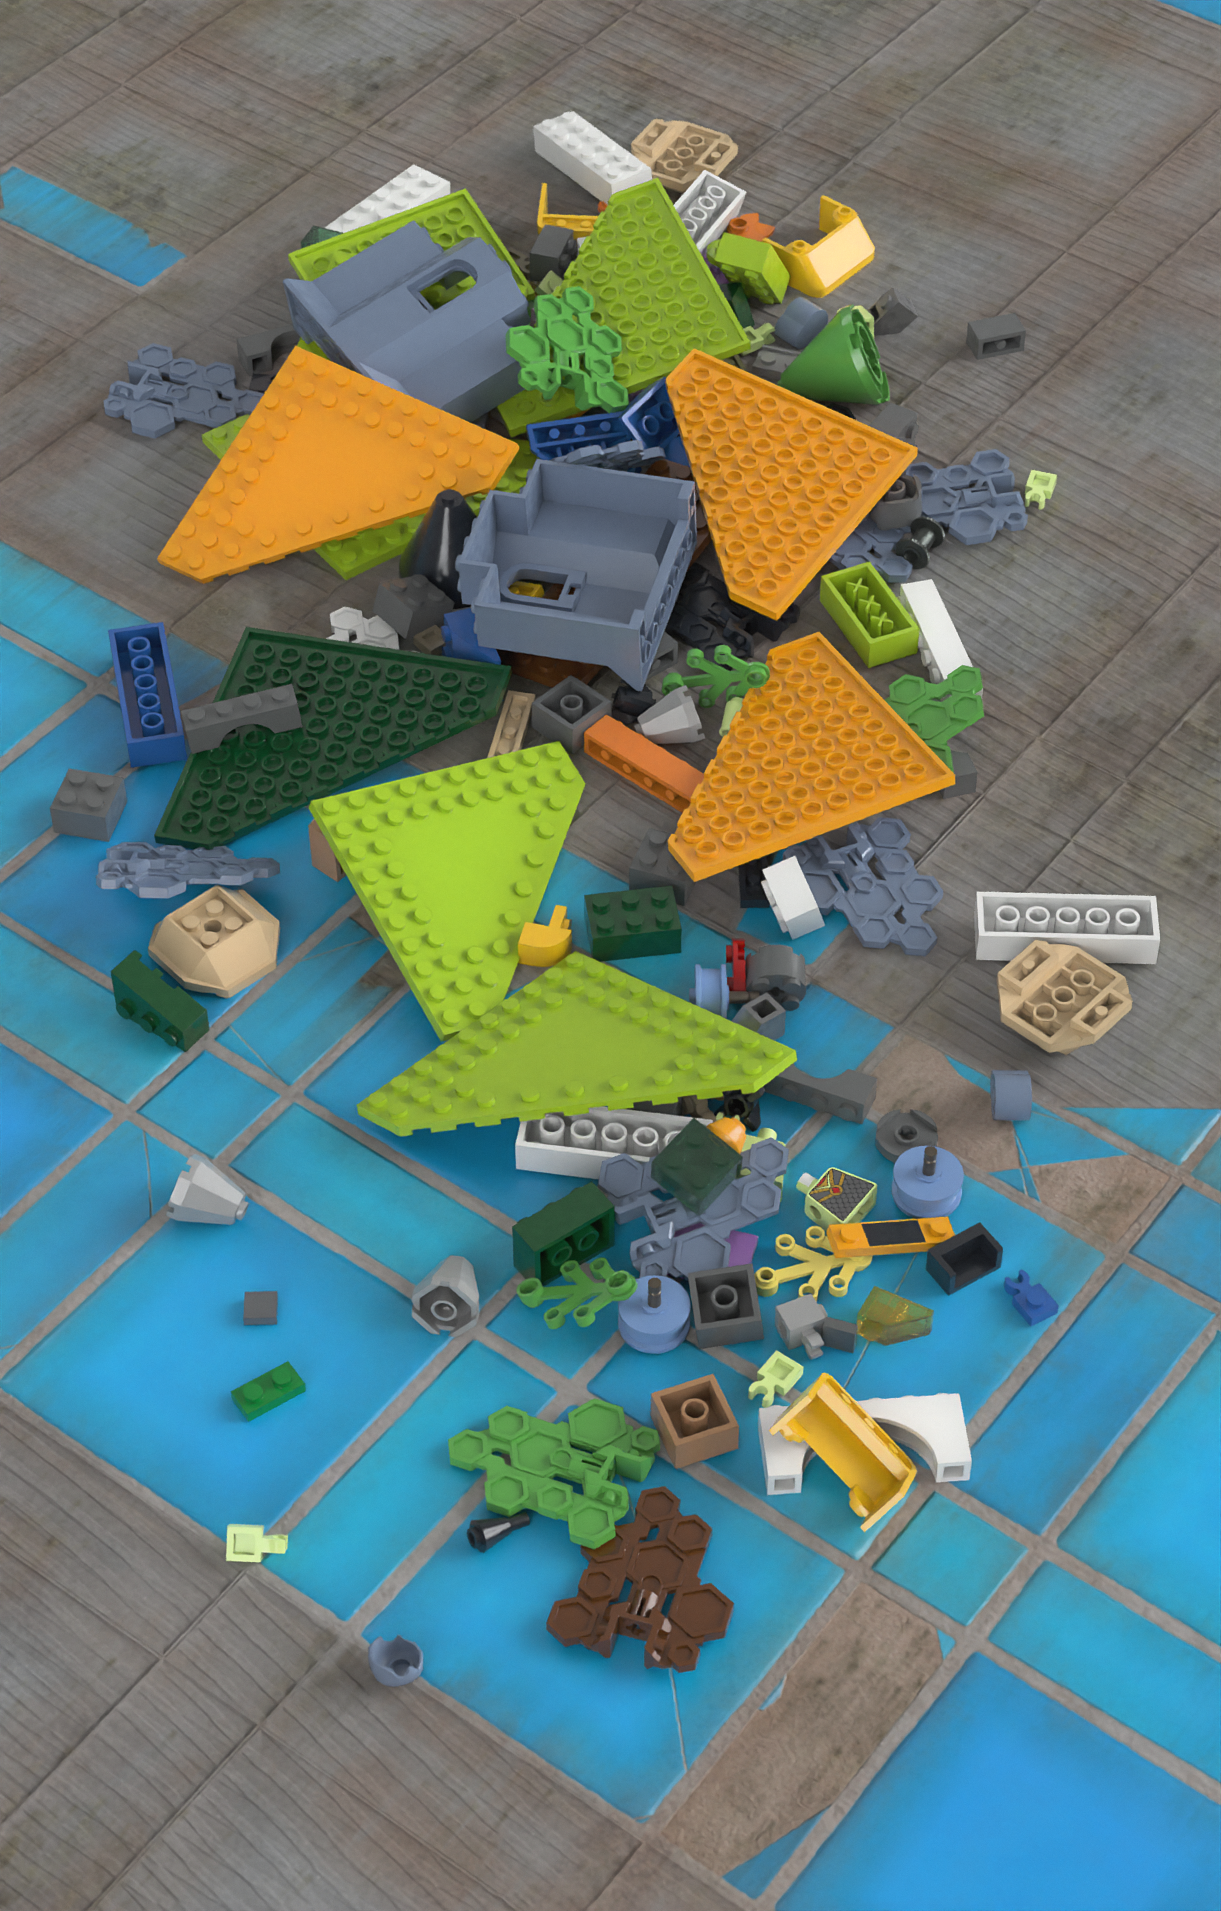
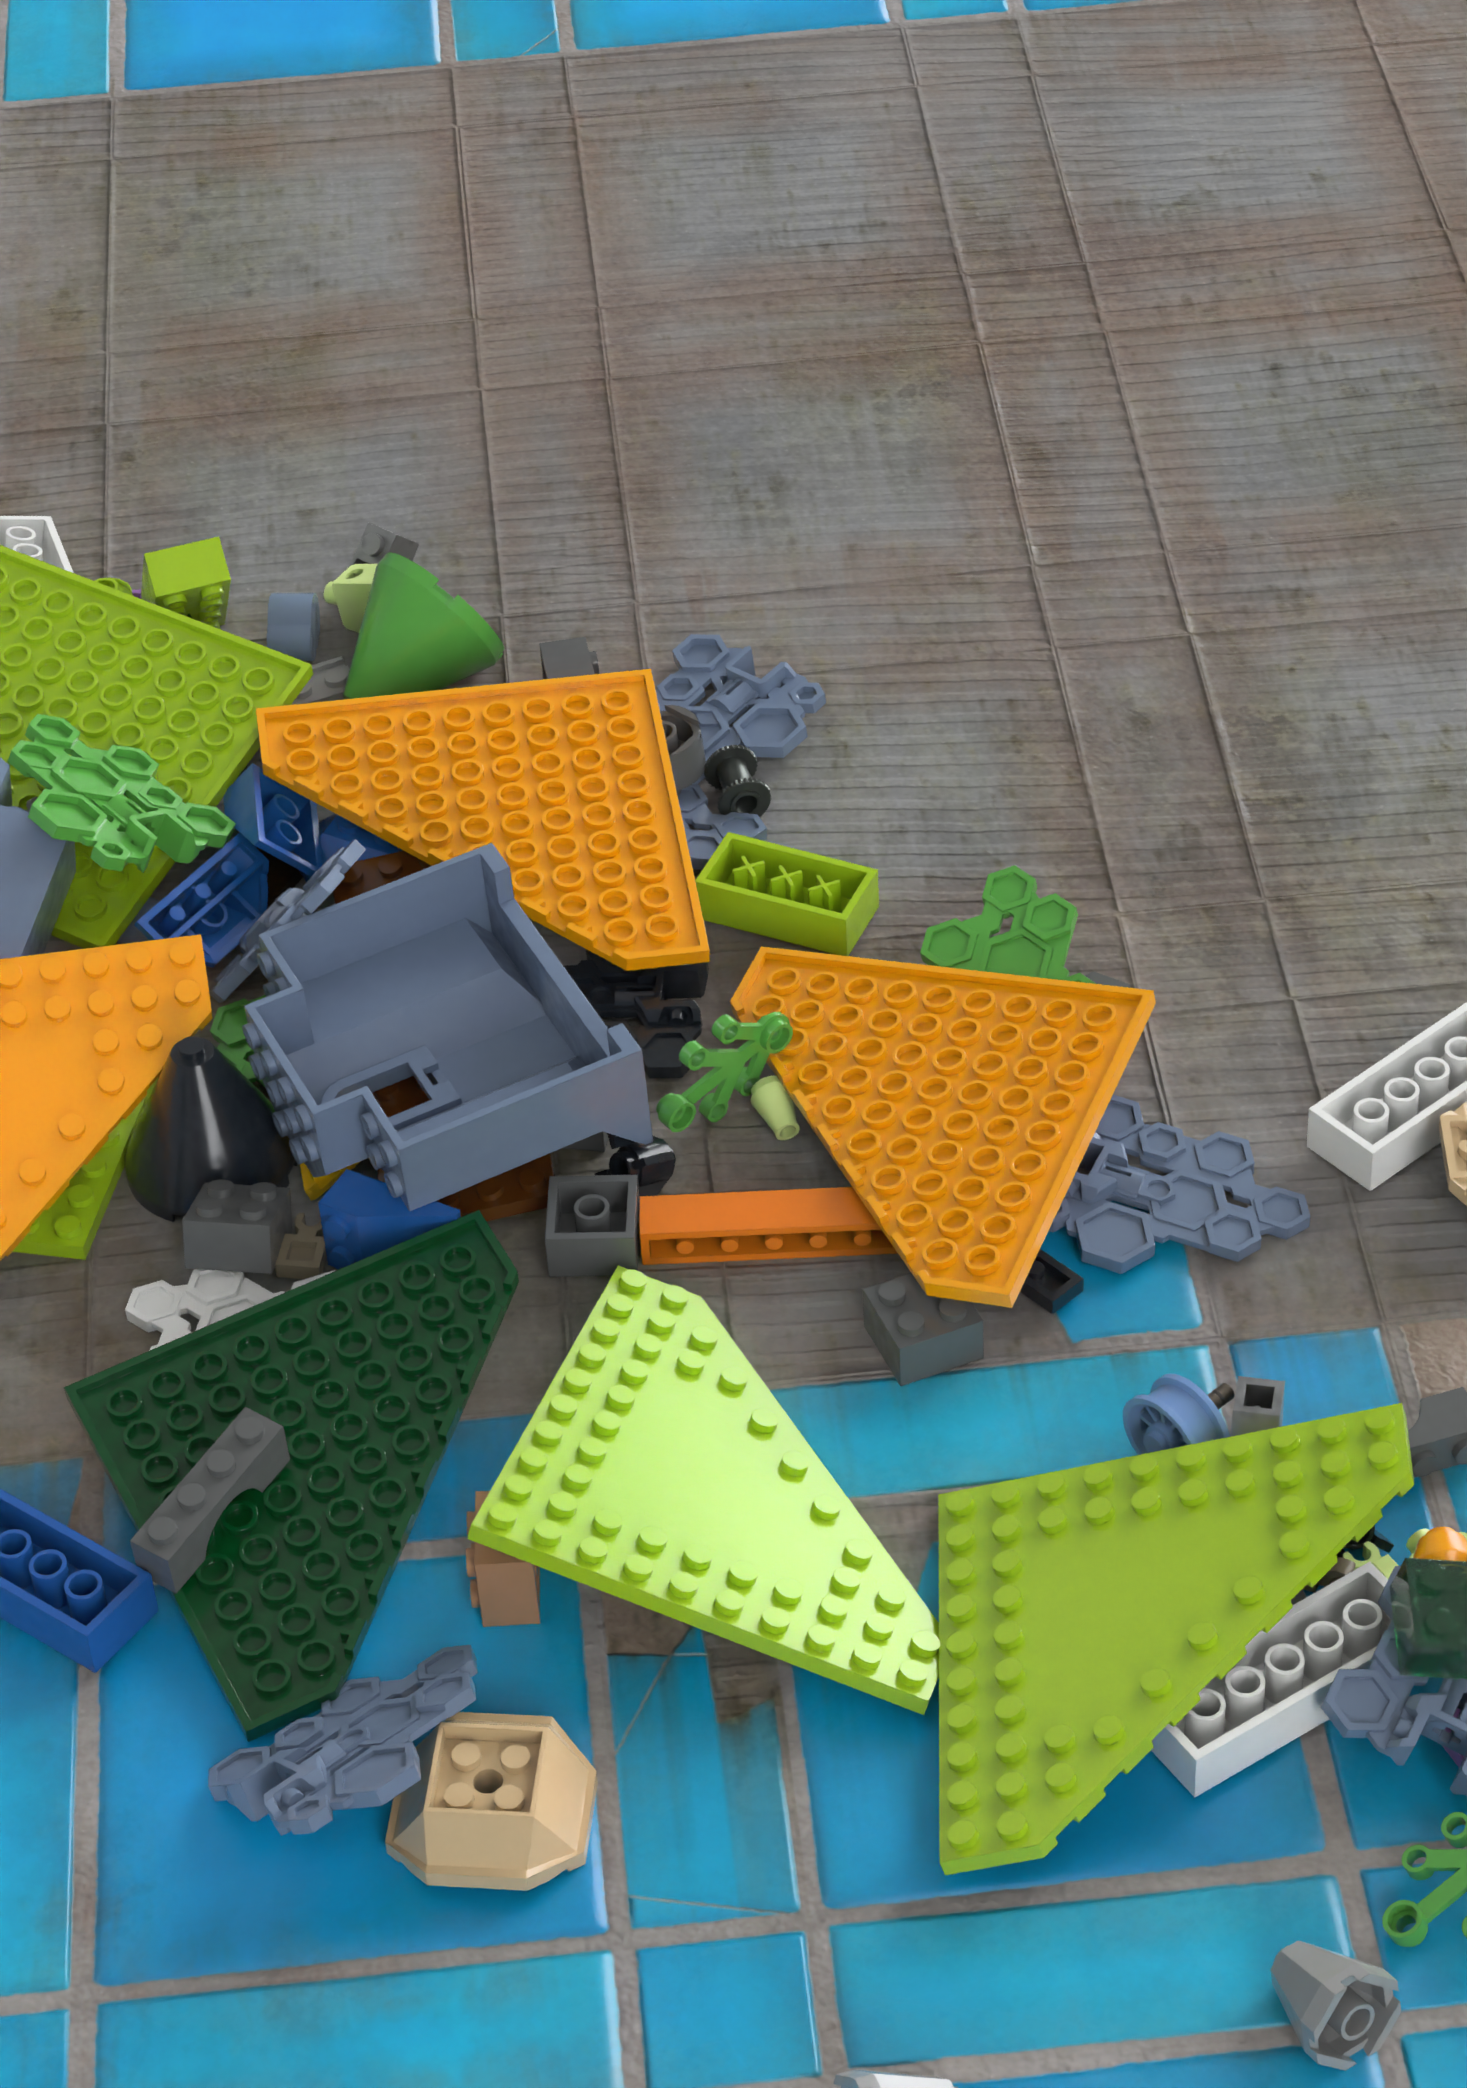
camera: 40 degrees left, 5 degrees down
dark grey brick [50,768,127,842] -> none
dark green wedge [110,950,210,1052] -> none
tan plate [487,690,536,758] -> none
dark green brick [512,1181,615,1287] -> none
yellow brick [518,905,572,967] -> none
dark green brick [584,886,682,962] -> none
light grey cone [634,685,705,744] -> none
red plate [726,938,746,991] -> none
orange plate [727,213,775,242] -> none
dark grey brick [745,945,806,1011] -> none
white brick [761,856,825,940] -> none
yellow windscreen [763,195,875,298] -> none
white brick [897,579,983,702] -> none
dark grey brick [966,313,1026,360] -> none
yellowish green plate [1025,470,1057,510] -> none

